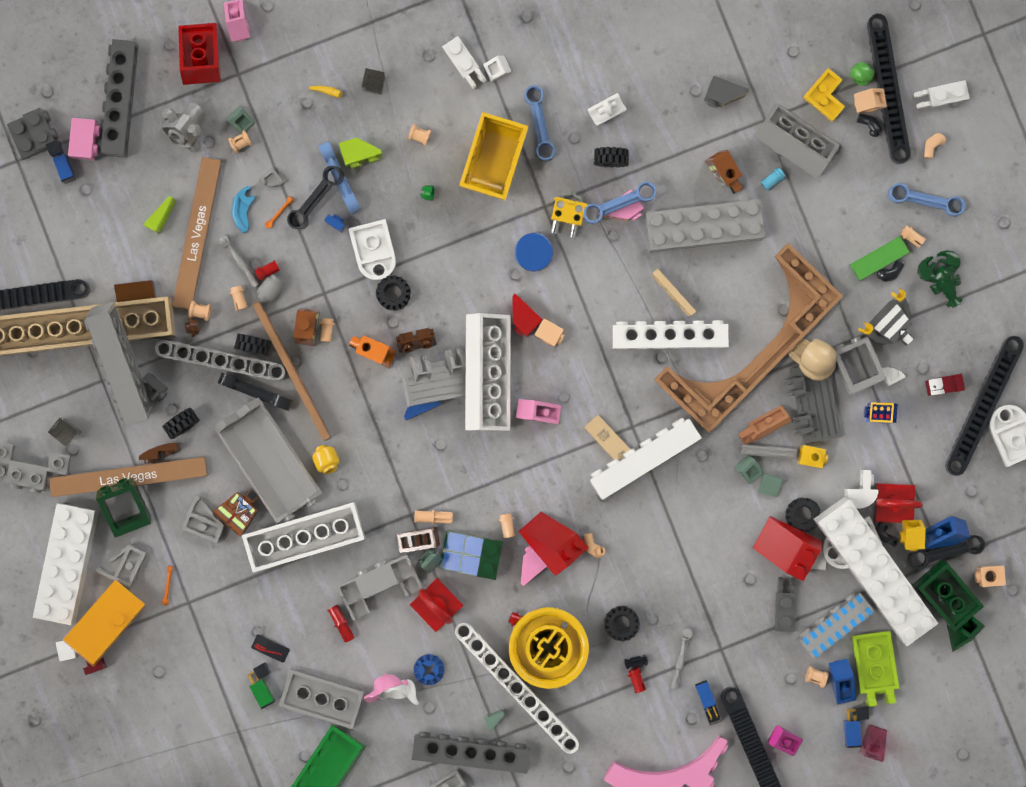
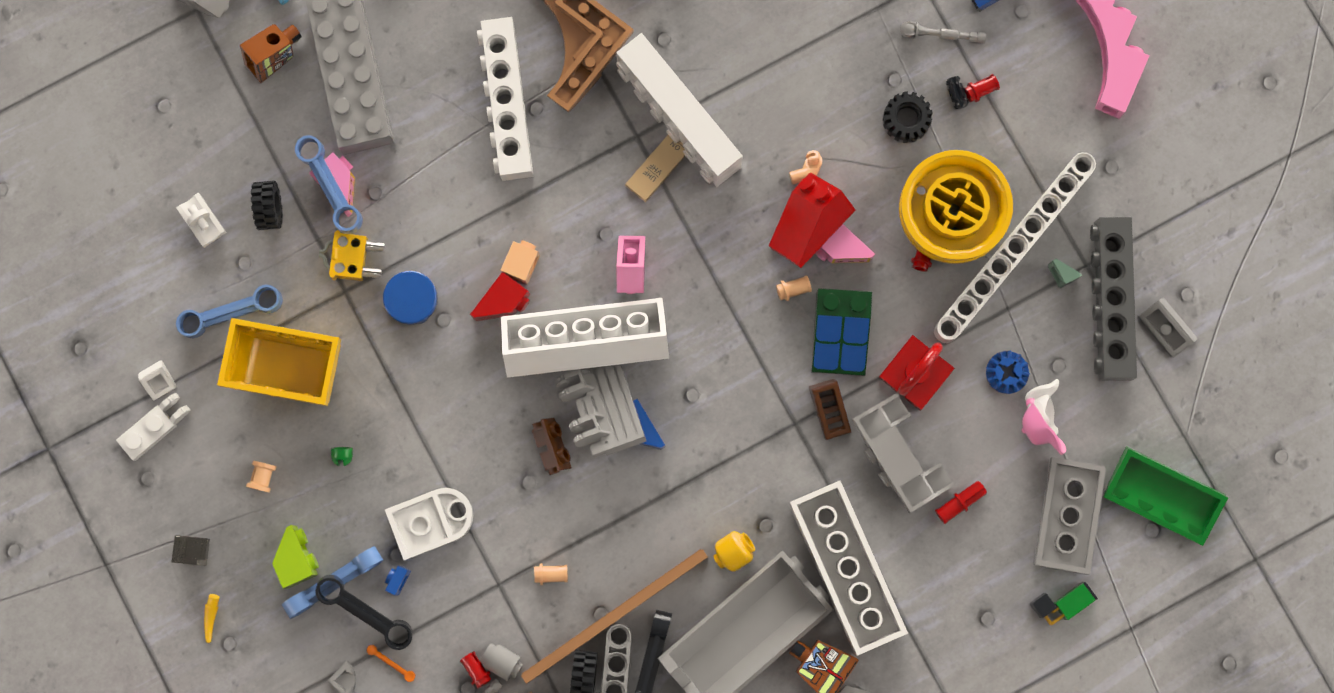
camera: 90 degrees left, 5 degrees down
black sticker [251,634,290,663] -> none
dark orange torso [293,308,320,346] -> none
orange torso [349,335,397,368] -> none
black tyre [376,275,411,311] -> none
light nougat axle [414,510,453,525] -> none
sand green slope [418,548,442,573] -> none
tan tile [652,269,696,317] -> none
dark grey slope [704,76,749,108] -> none

